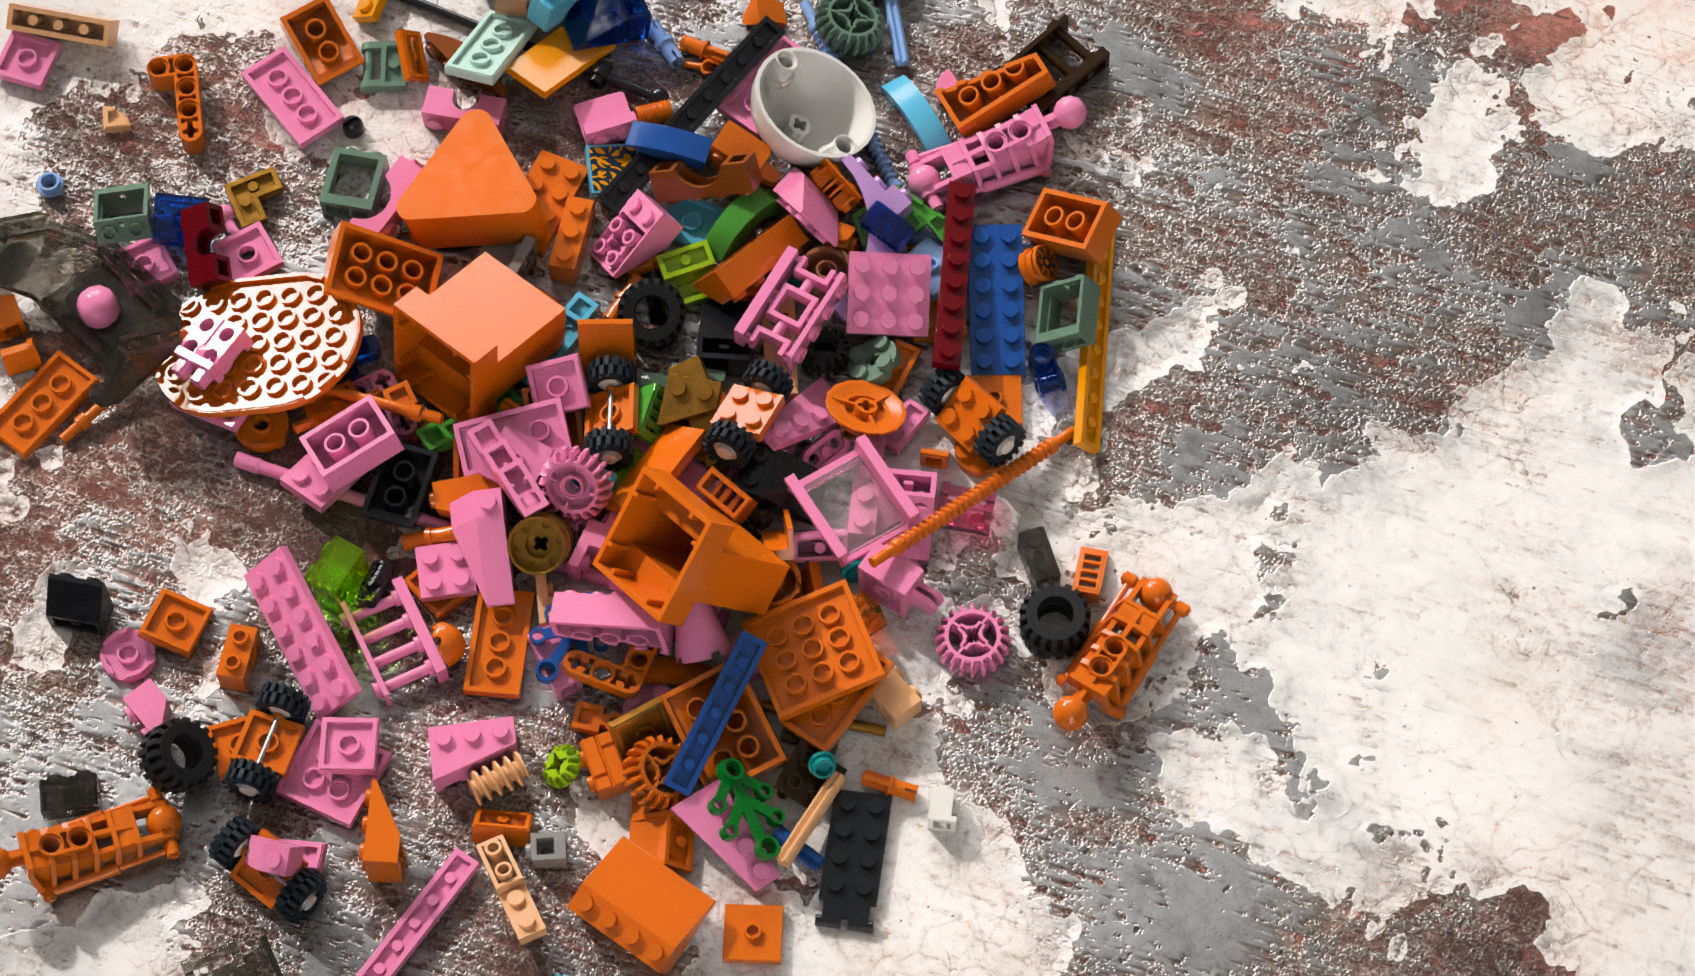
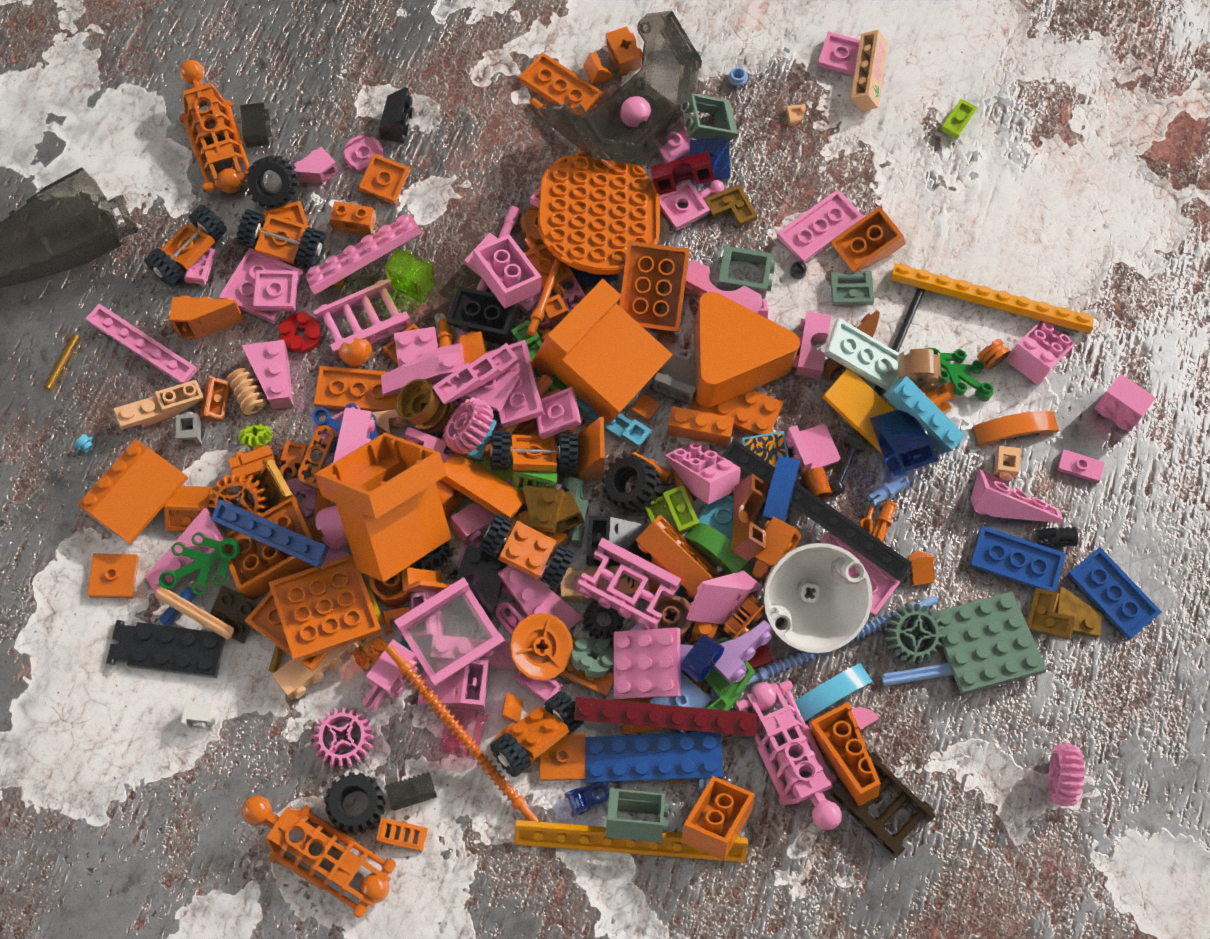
camera: 85 degrees right, 5 degrees up
orange beam [146,54,207,155] -> none
bright pink hips [171,310,254,390] -> none
bright pink slope [245,835,305,876] -> none
black hinge [357,560,395,608] -> none
orange tile [394,29,430,84] -> none
orange slope [694,466,758,525] -> none
teal plate [808,751,837,779] -> none
orange axle [861,770,919,803] -> none
orange wheel [1018,244,1058,286] -> none
none -> red plate [279,312,321,354]

